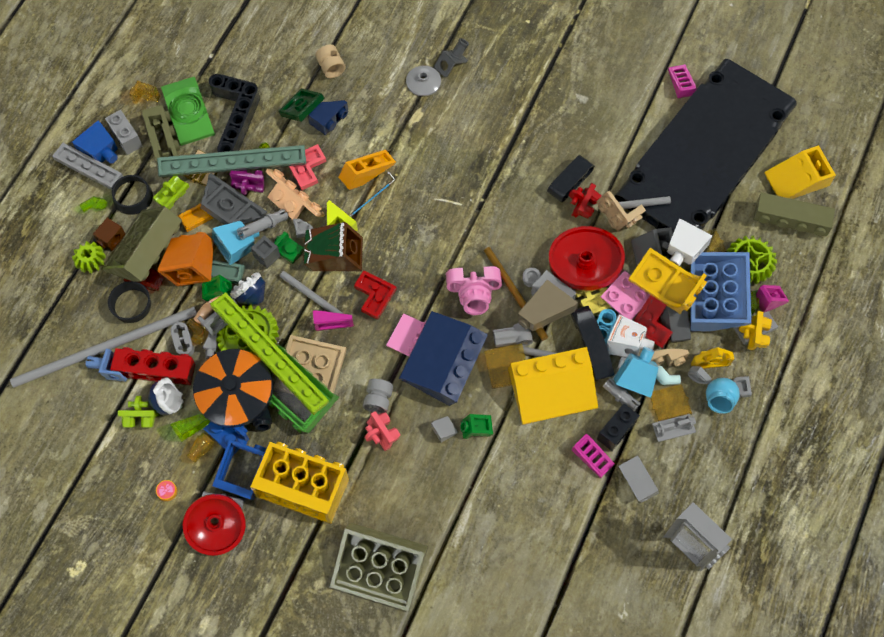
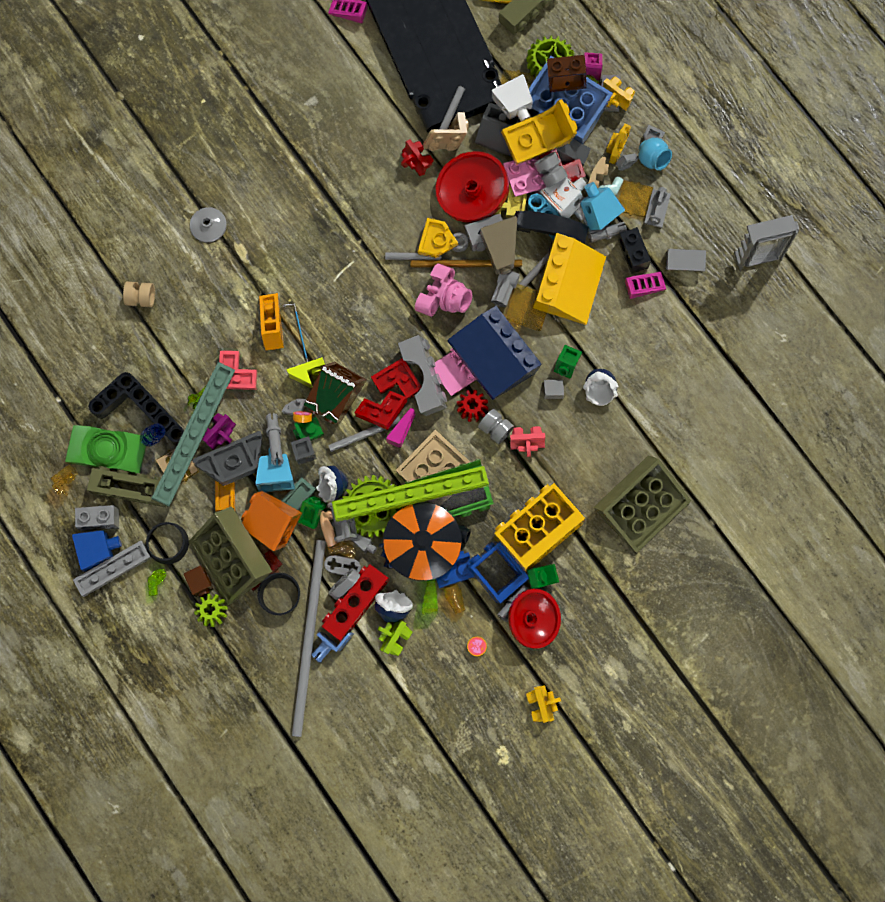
camera: 55 degrees left, 10 degrees up
lime hips [153,176,190,210] -> none
light nougat bracket [265,169,325,220] -> none
dark green tile [278,88,325,122] -> none
dark blue slope [308,100,349,135] -> none
dark grey bracket [434,38,469,77] -> none
black beam [547,155,595,203] -> none
none -> clear blue axle [140,423,165,447]
none -> light orange tile [293,411,312,423]
none -> light grey beam [328,568,360,600]
none -> red plate [354,391,407,430]
none -> light grey bar [385,252,441,260]
none -> light grey arch [398,335,447,416]
none -> yellow plate [418,218,459,258]
none -> red gear [457,390,489,422]
none -> yellow hips [526,685,561,723]
none -> green bracket [527,564,559,589]
none -> light grey wheel [534,152,568,187]
none -> reddish brown window [547,55,586,92]
none -> white hair [583,369,619,406]

